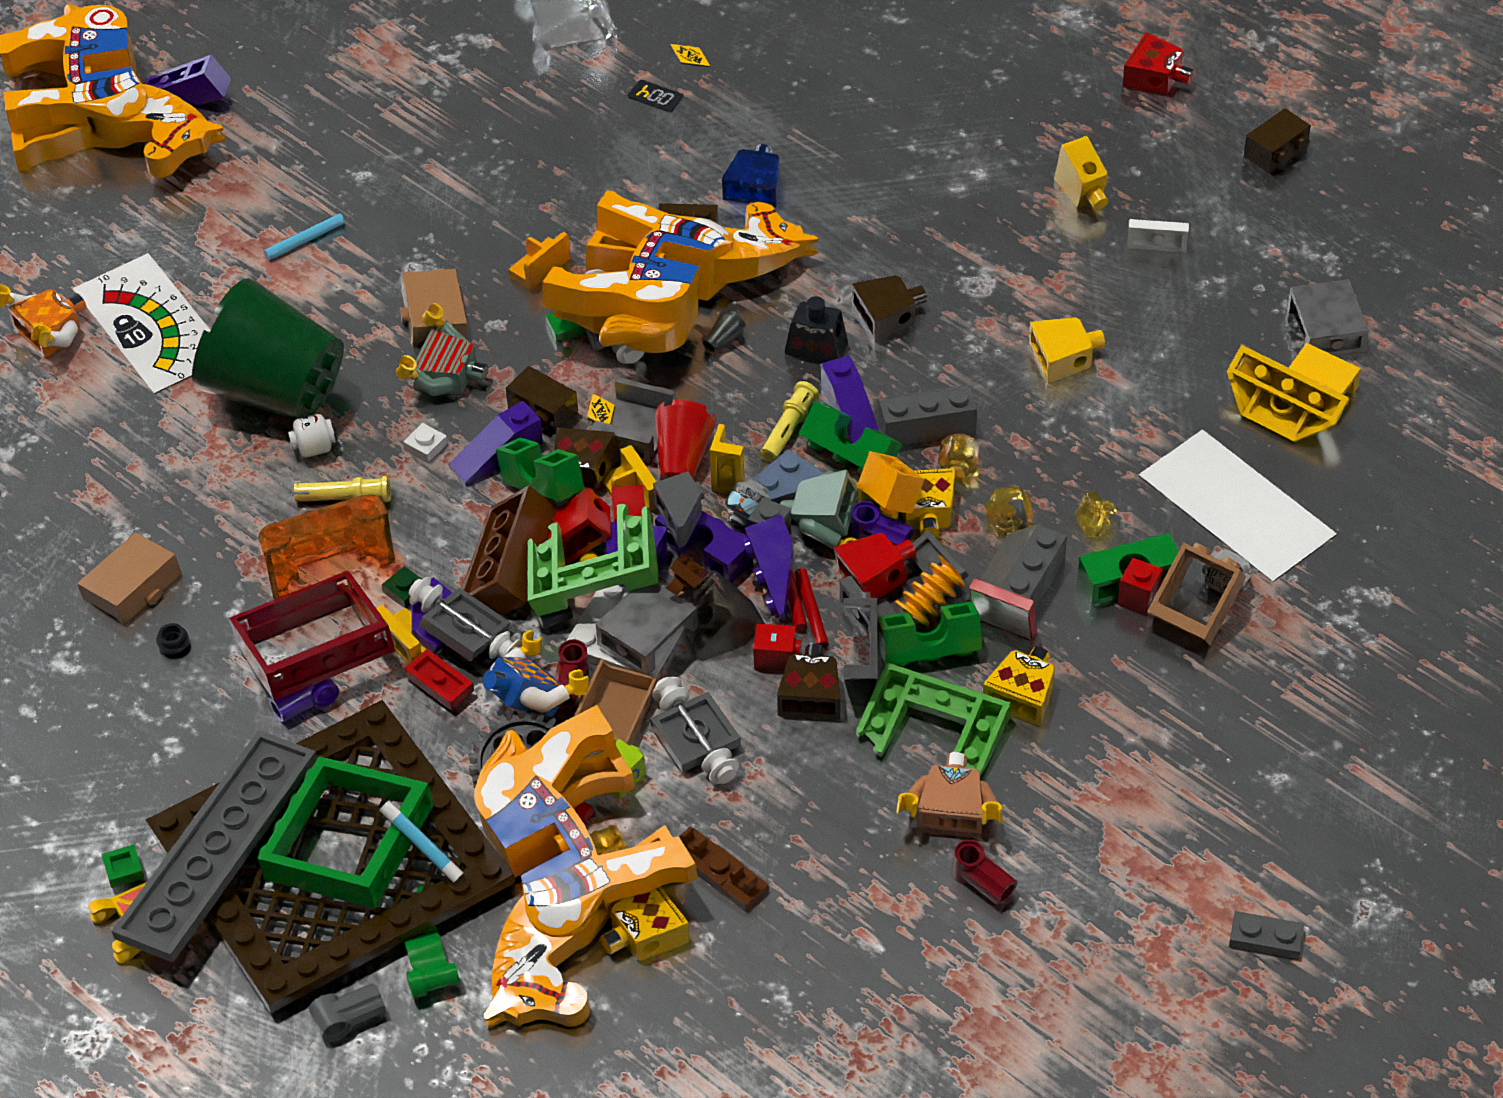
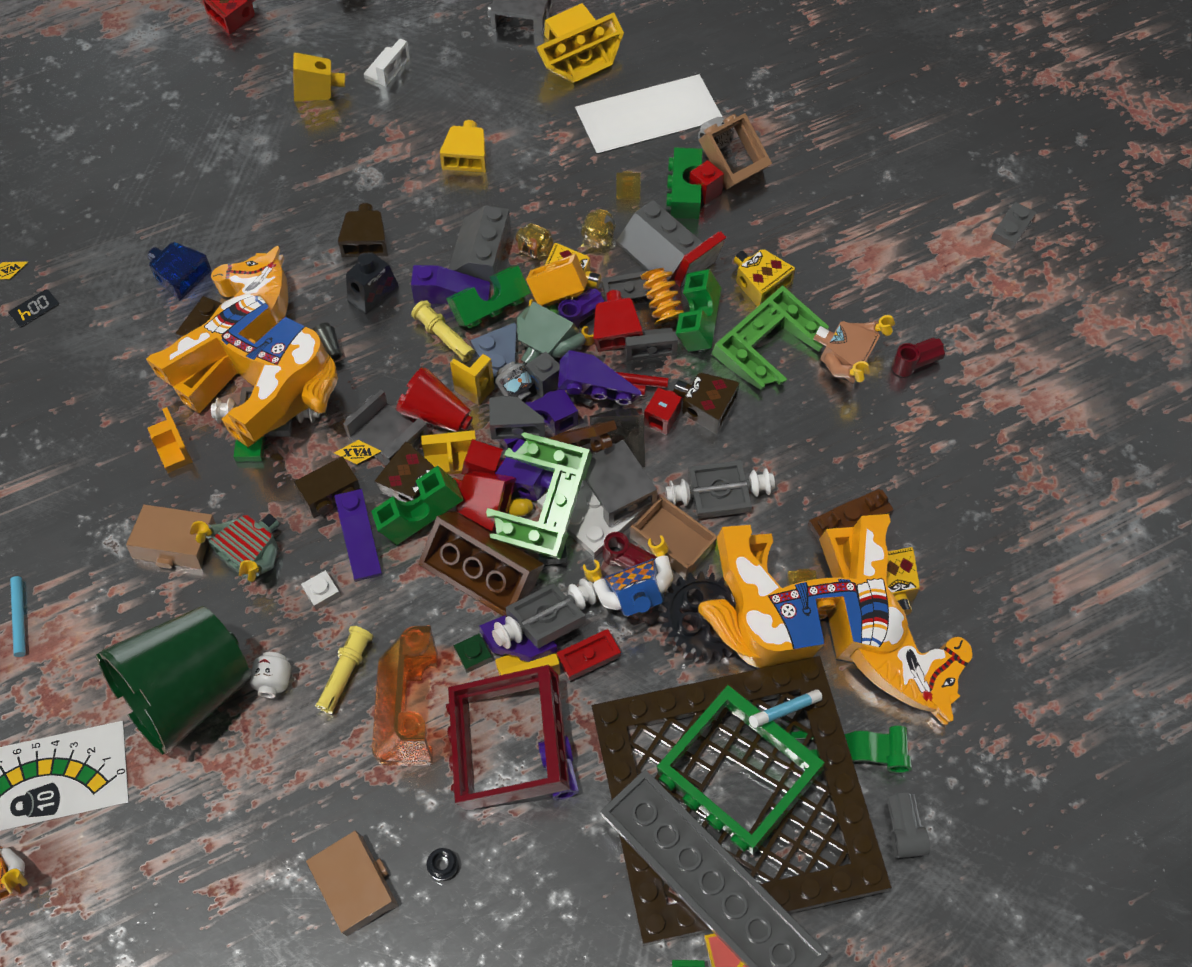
camera: 70 degrees left, 10 degrees up
flat silver panel [844,592,877,680] -> none

